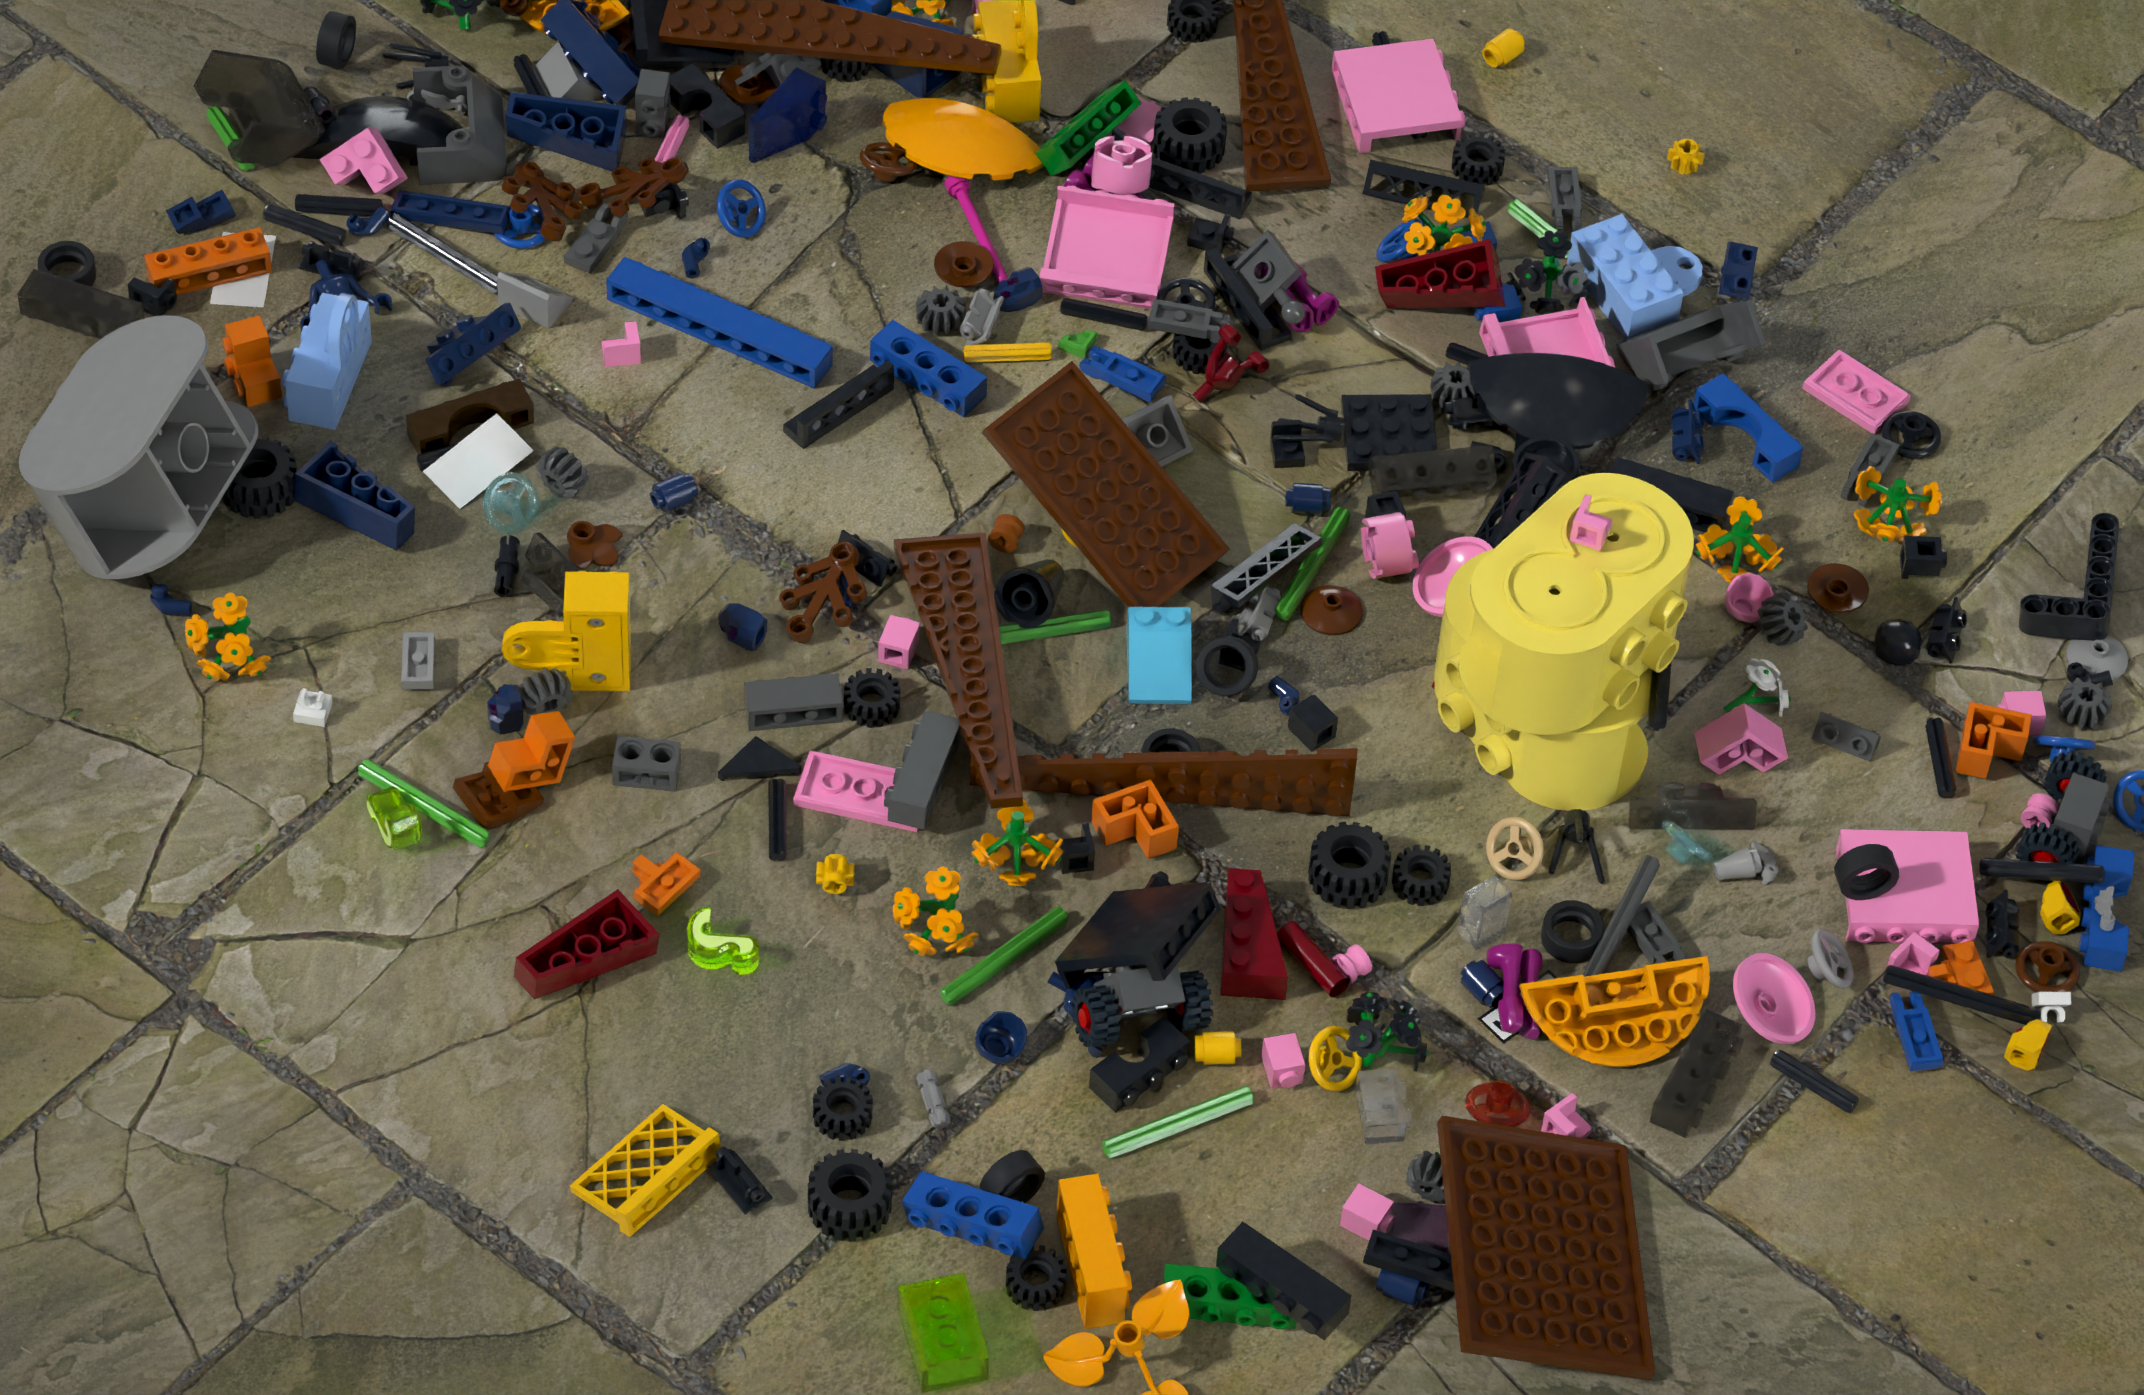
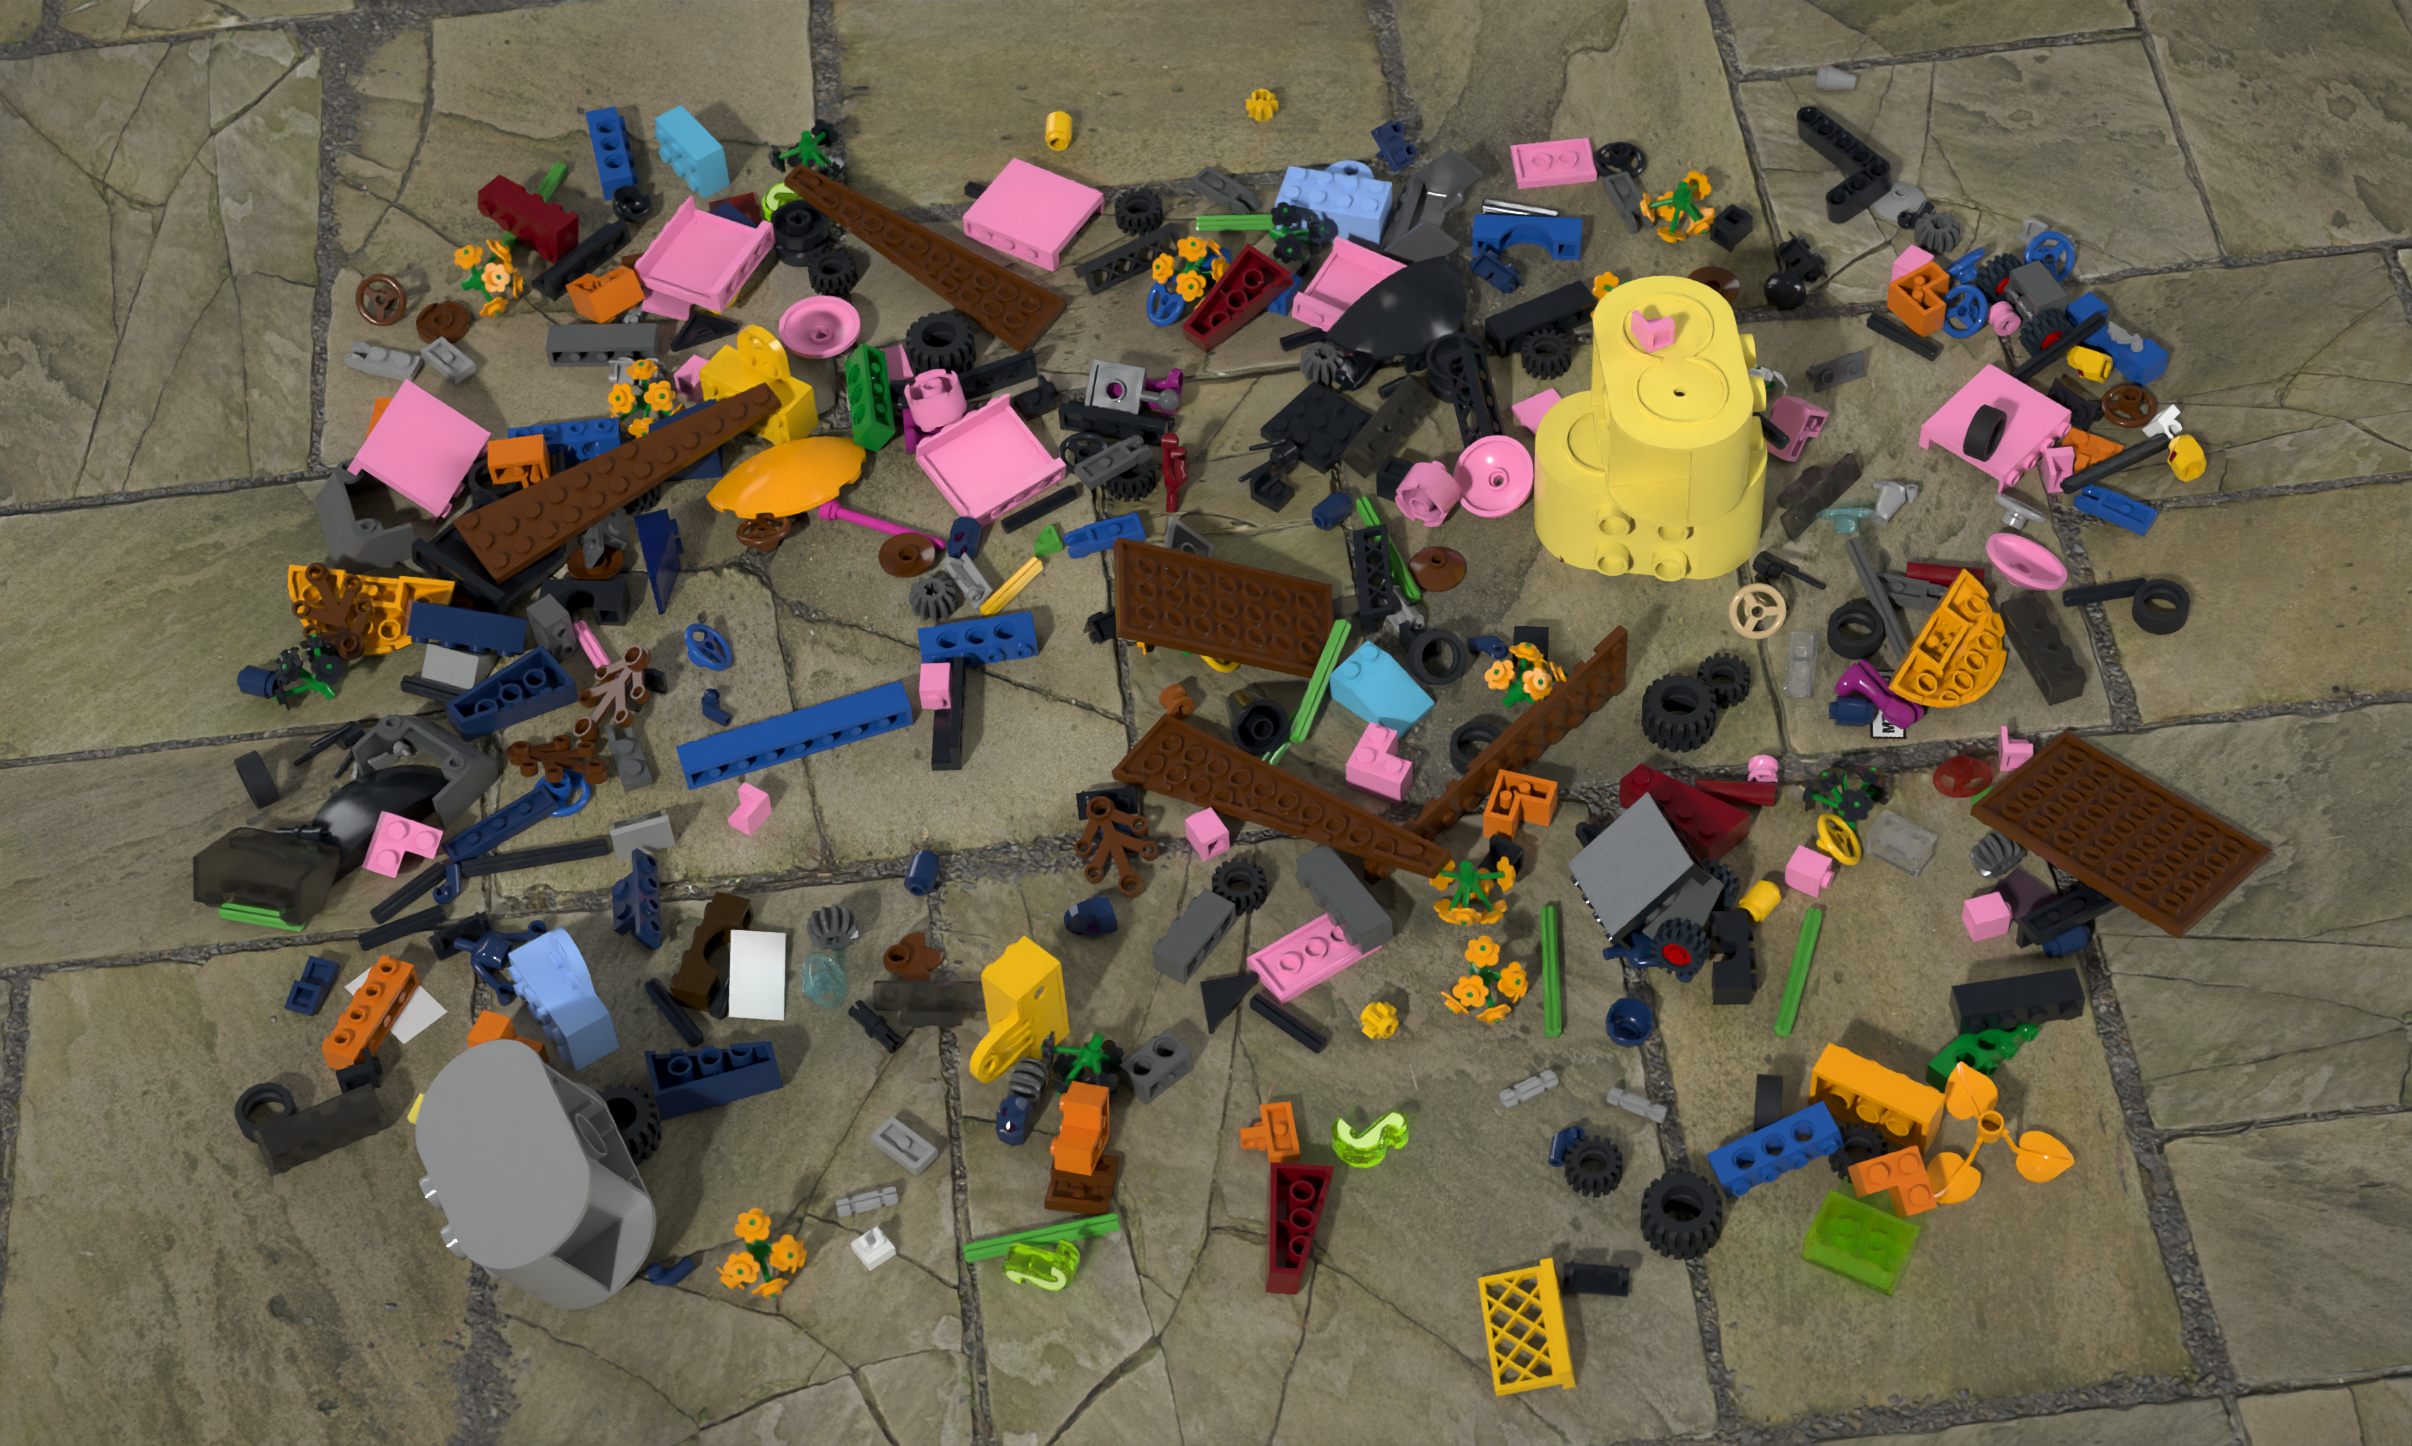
camera: 40 degrees left, 0 degrees up
none -> black axle [644,978,704,1047]
none -> bright pink dish [779,296,861,359]
none -> light grey axle [835,1186,898,1217]
none -> bright pink brick [919,663,953,710]
none -> black plant [1040,1031,1124,1101]
none -> bright green axle [1288,619,1351,744]
none -> bright pink brick [1346,722,1413,806]
none -> axle [1481,198,1560,218]
none -> light orange plant [1484,642,1568,708]
none -> light grey axle [1499,1070,1559,1109]
none -> orange brick [1847,1145,1938,1220]
none -> dark red piece [1906,561,1985,588]
none -> blue piece [1942,284,1988,339]
none -> black tyre [2131,579,2190,635]

